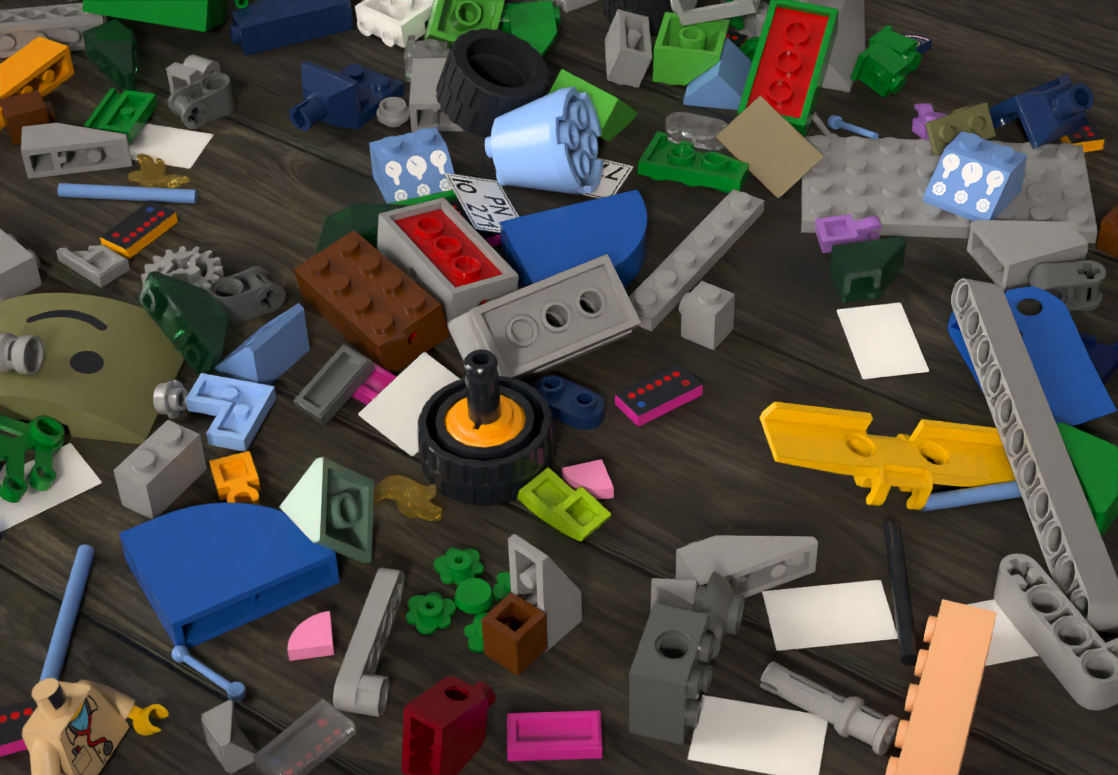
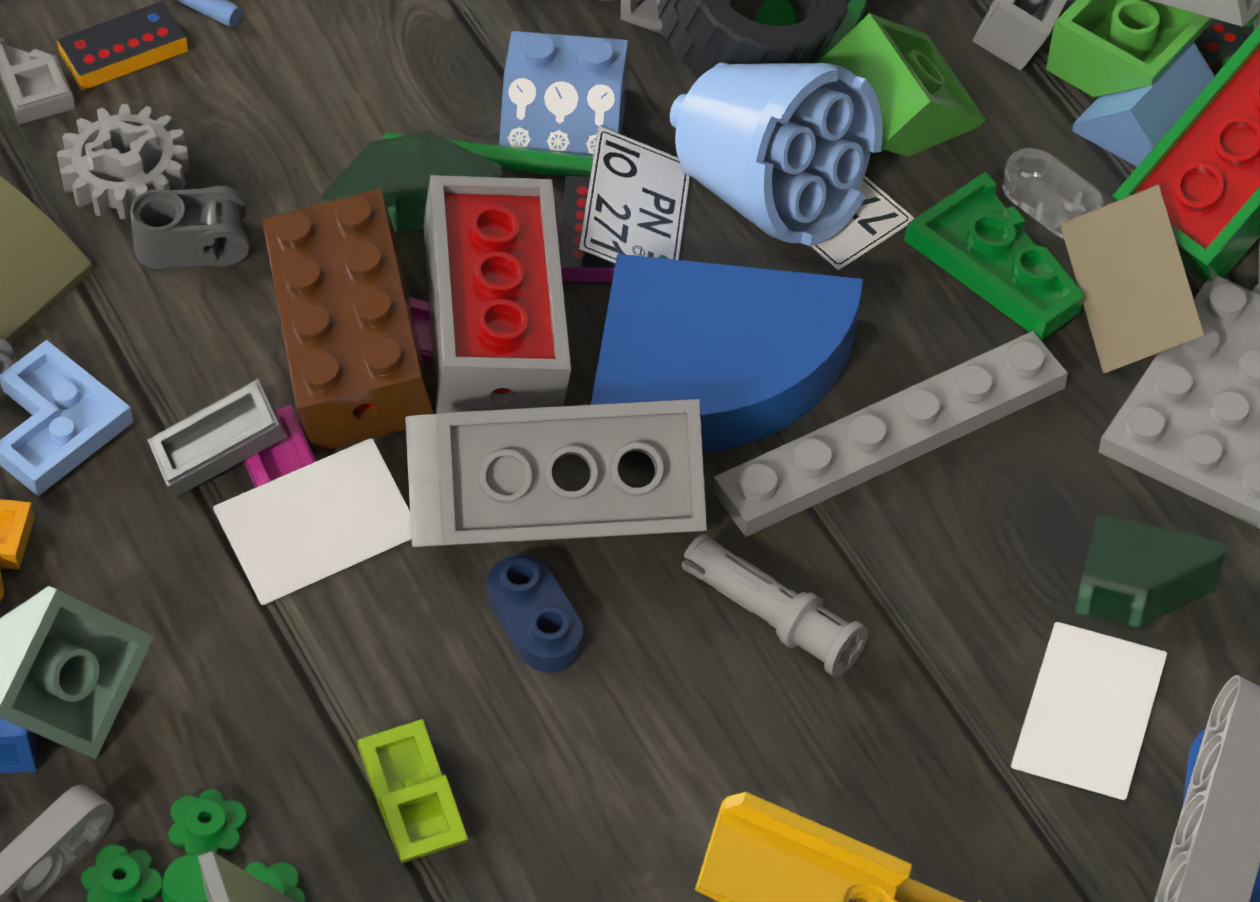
camera: 25 degrees right, 10 degrees up
clear green slope [137,271,229,377] -> none
medium blue slope [214,303,310,386] -> none
clear yellow piece [374,475,442,521] -> none
black wheel [417,349,555,505] -> none
bright pink tile [562,459,614,499] -> none
black tile [615,363,703,427] -> none
light grey brick [679,281,735,350] -> none
medium lavender plate [815,214,882,253] -> none
none -> light grey pin [681,534,868,677]

